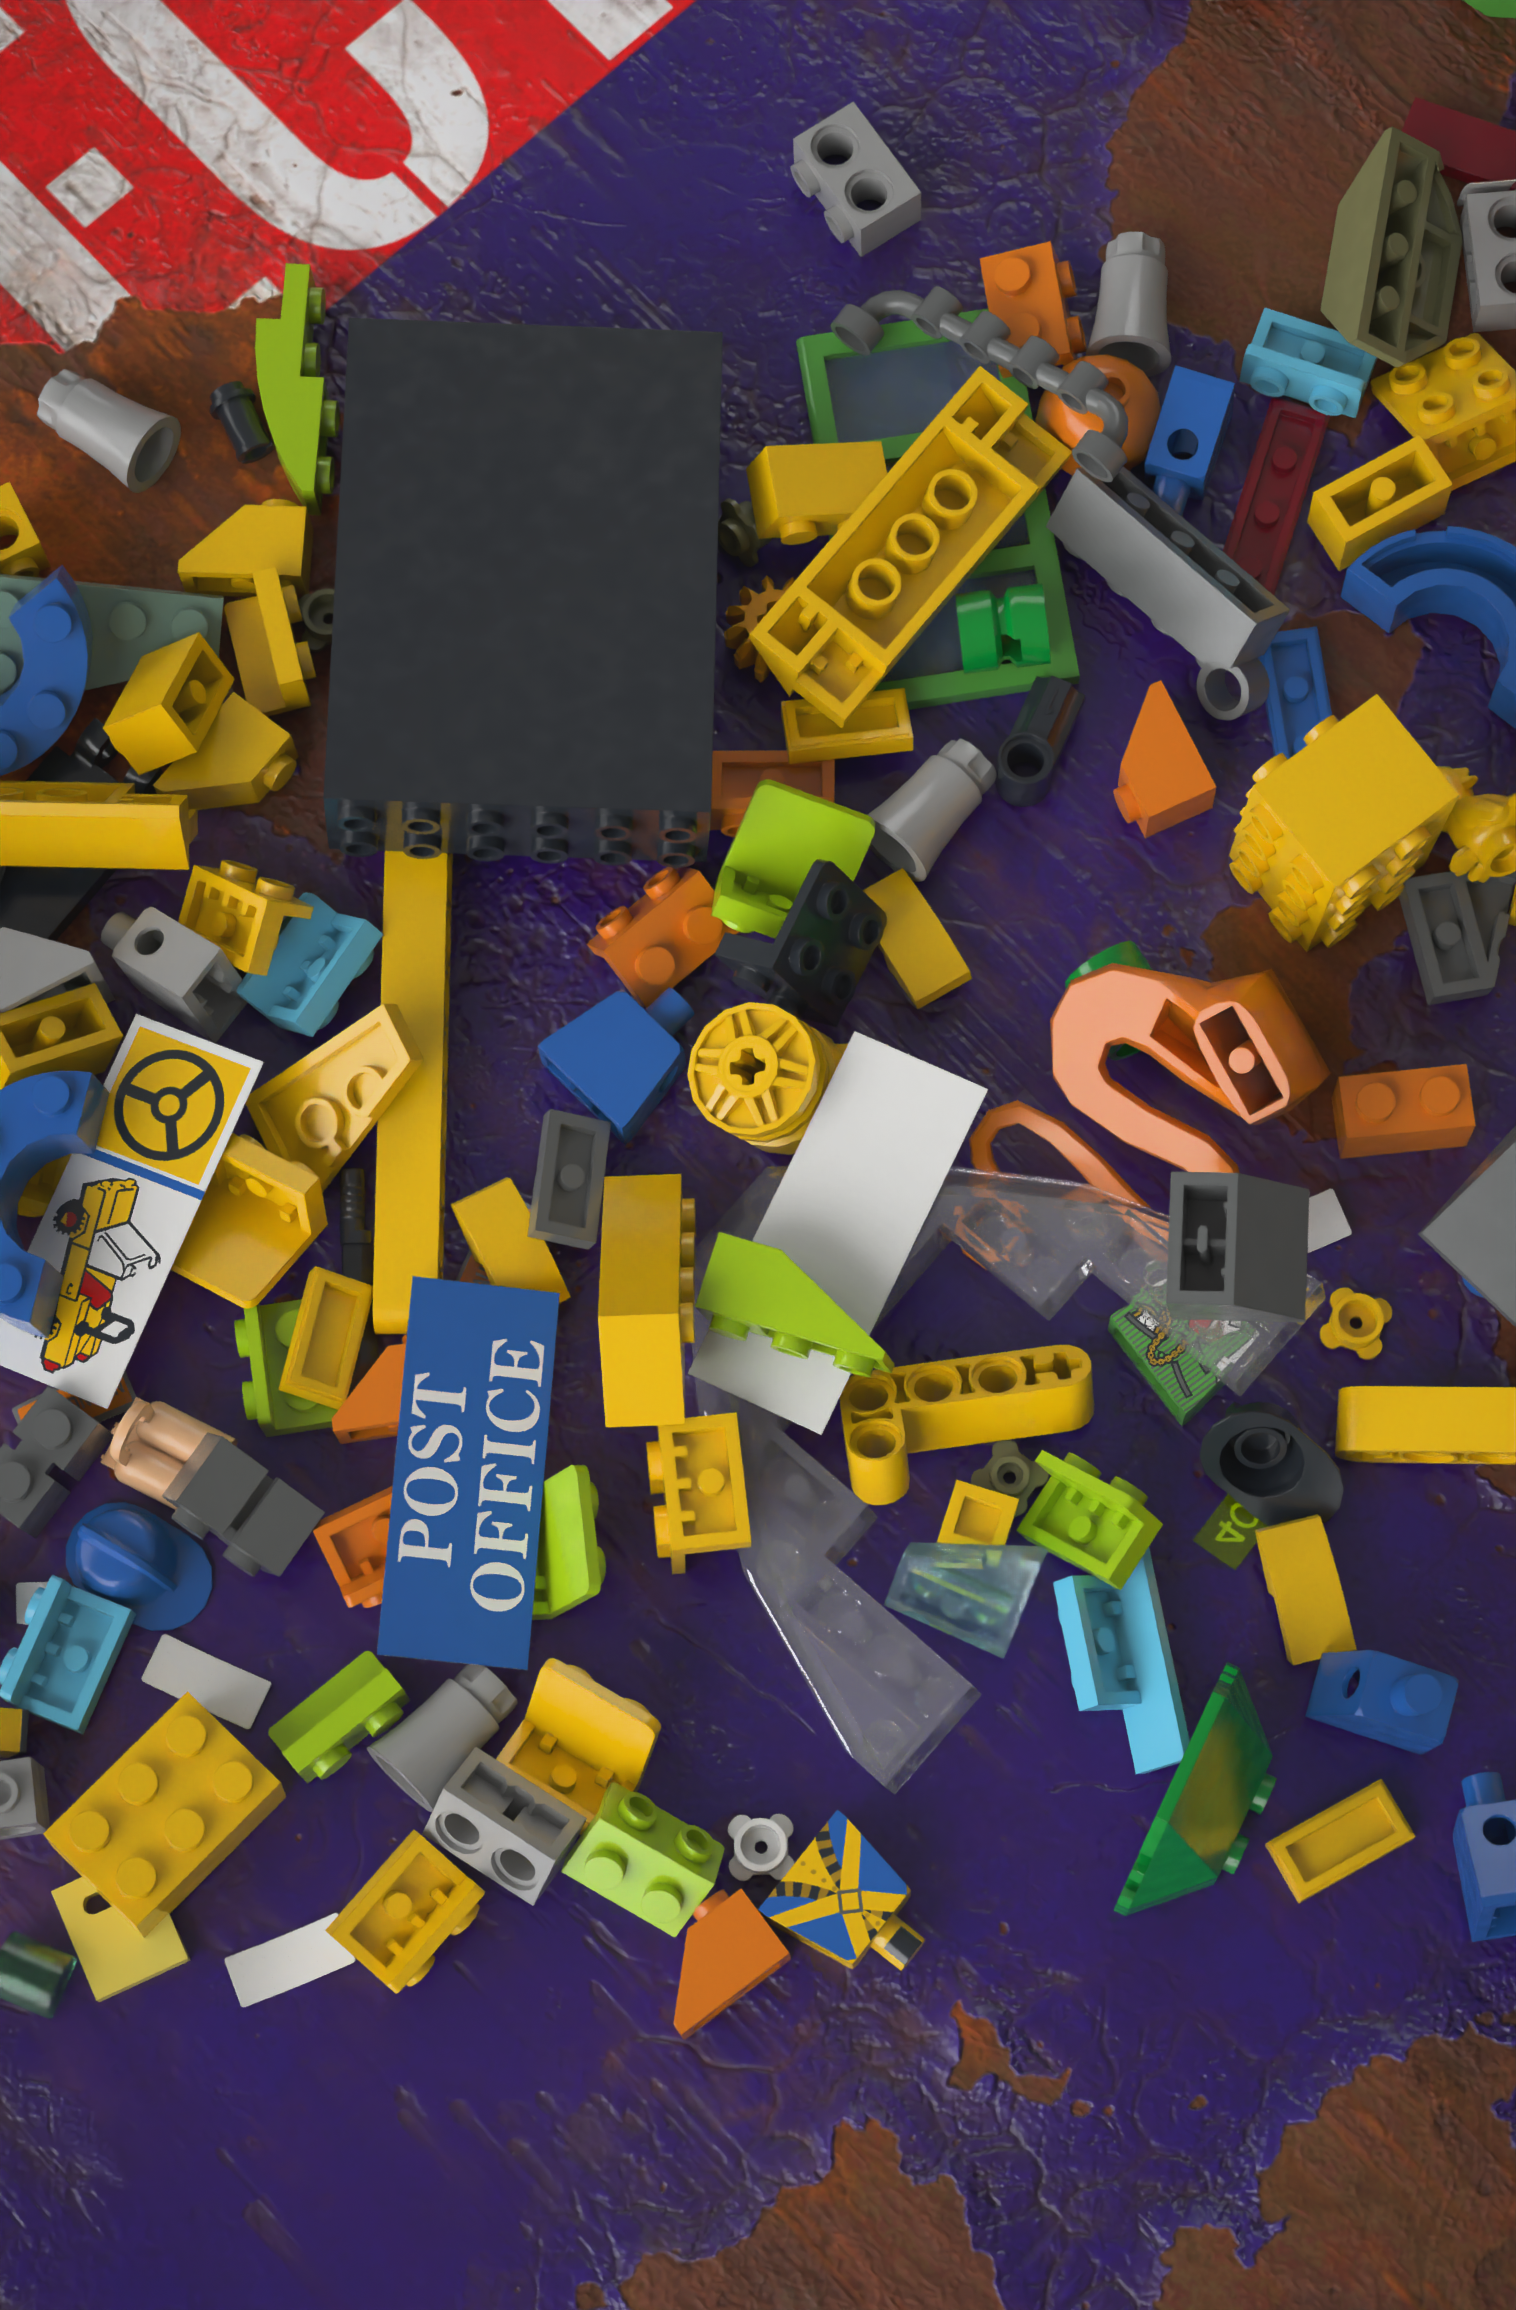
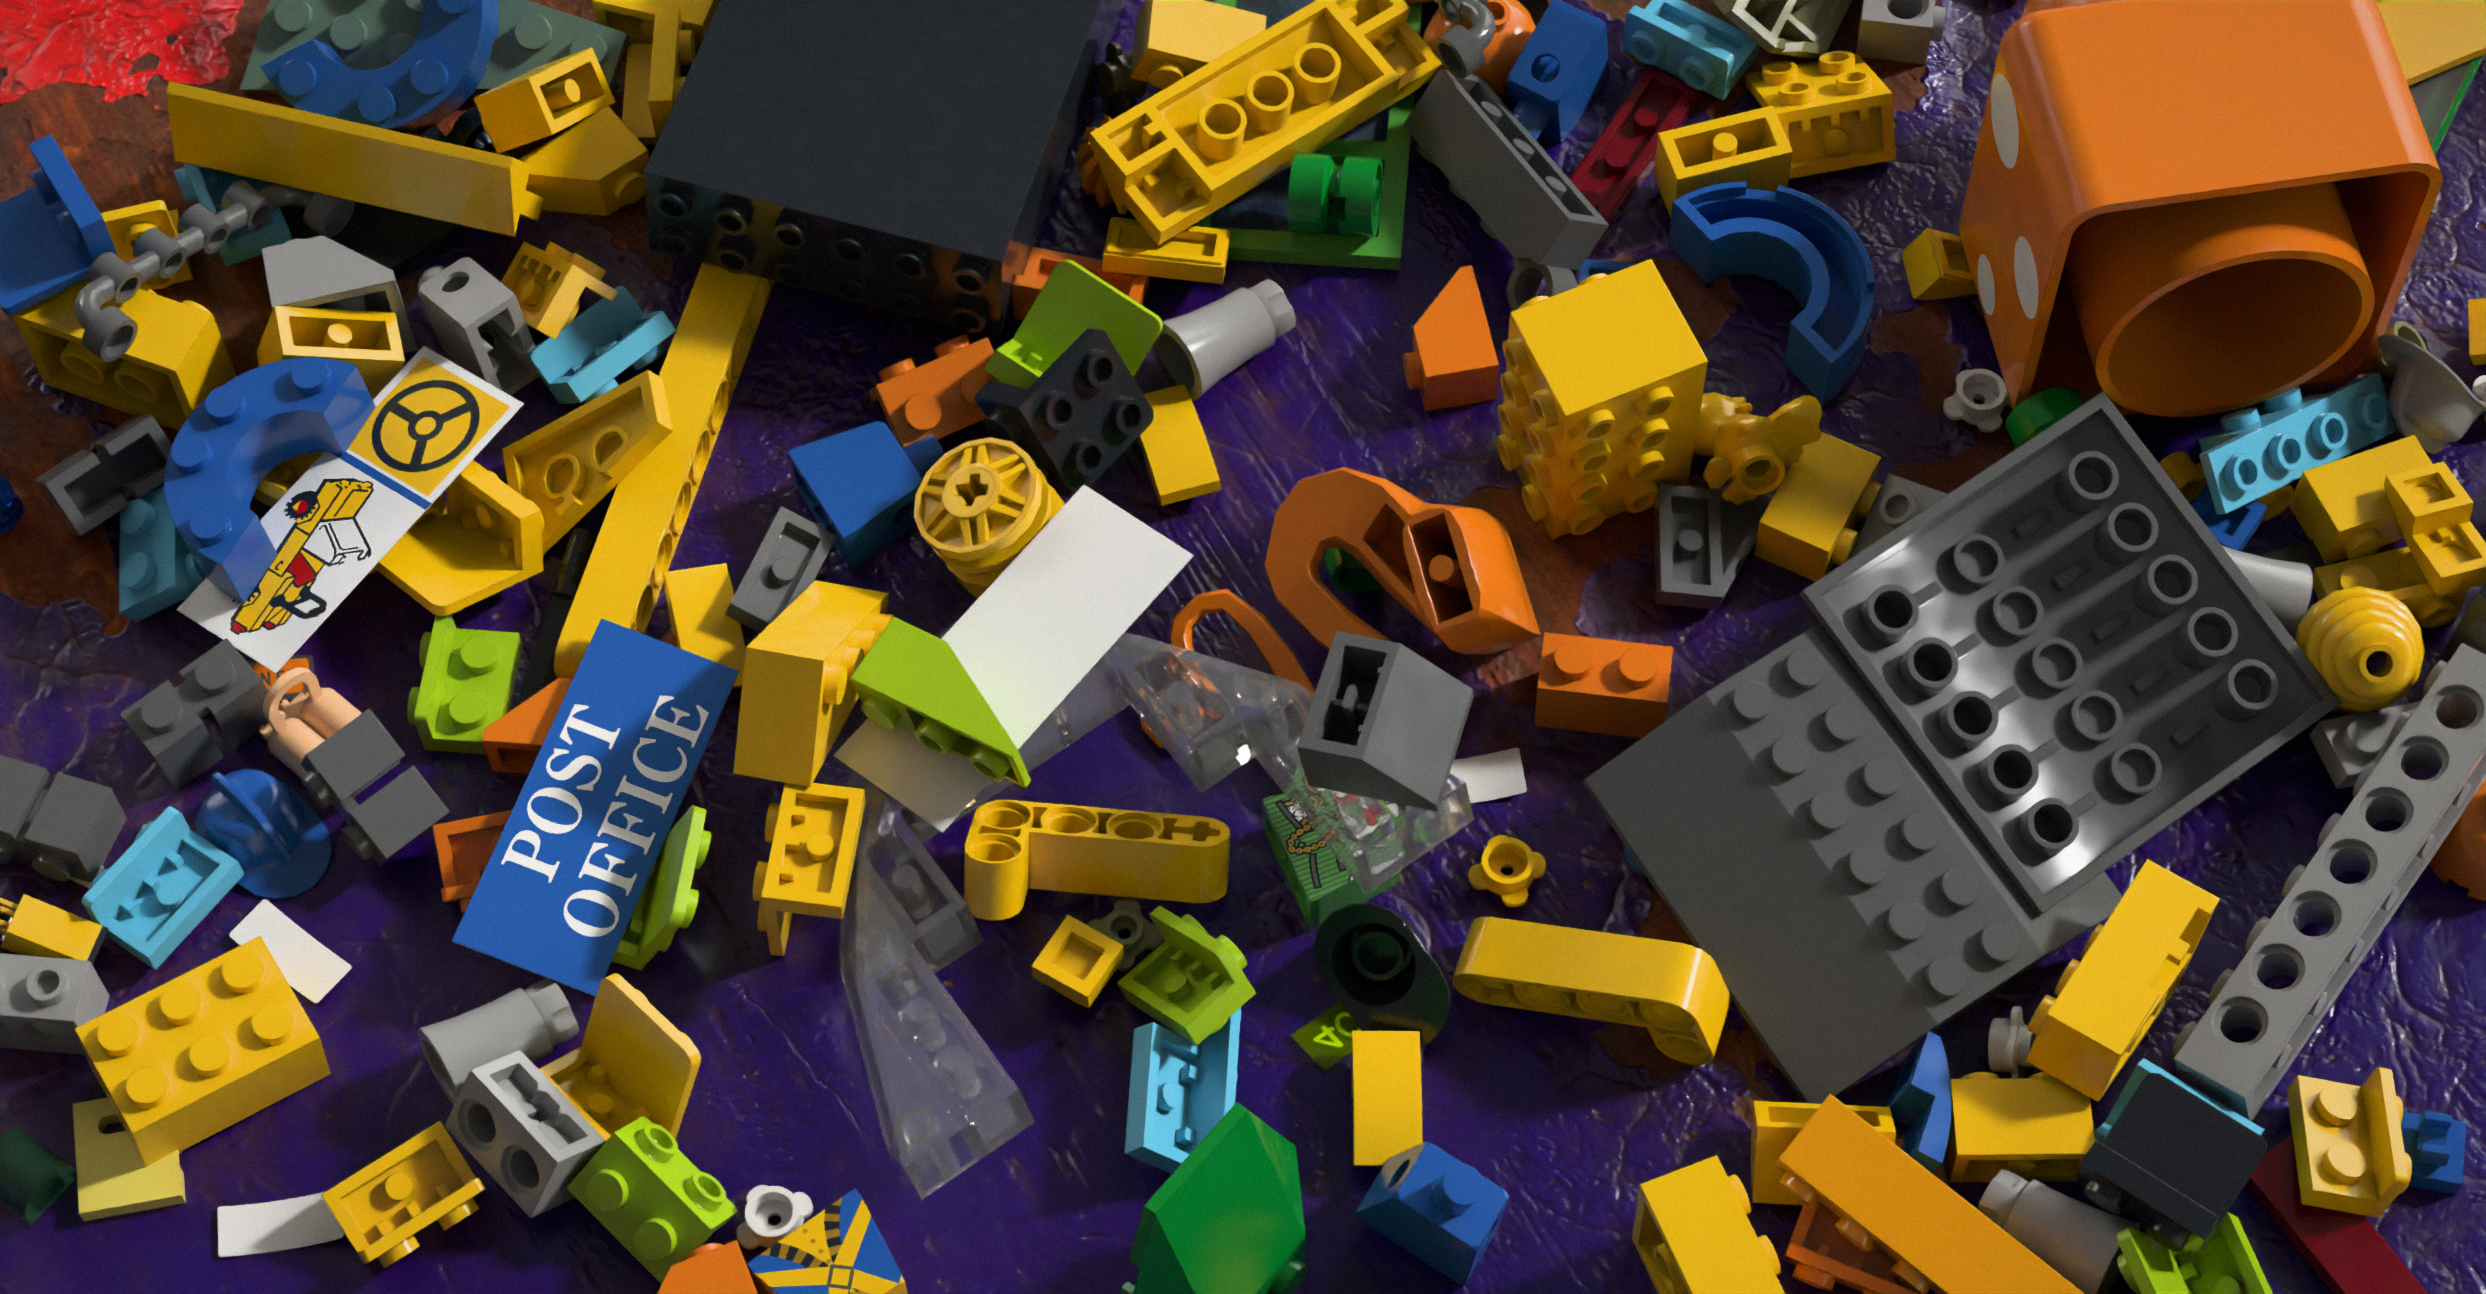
camera: 10 degrees right, 15 degrees down
lime bracket [268,1651,410,1784] -> none
yellow tile [278,1266,373,1410] -> none
clear light blue wing [884,1542,1048,1658] -> none
black piece [995,676,1086,807] -> none

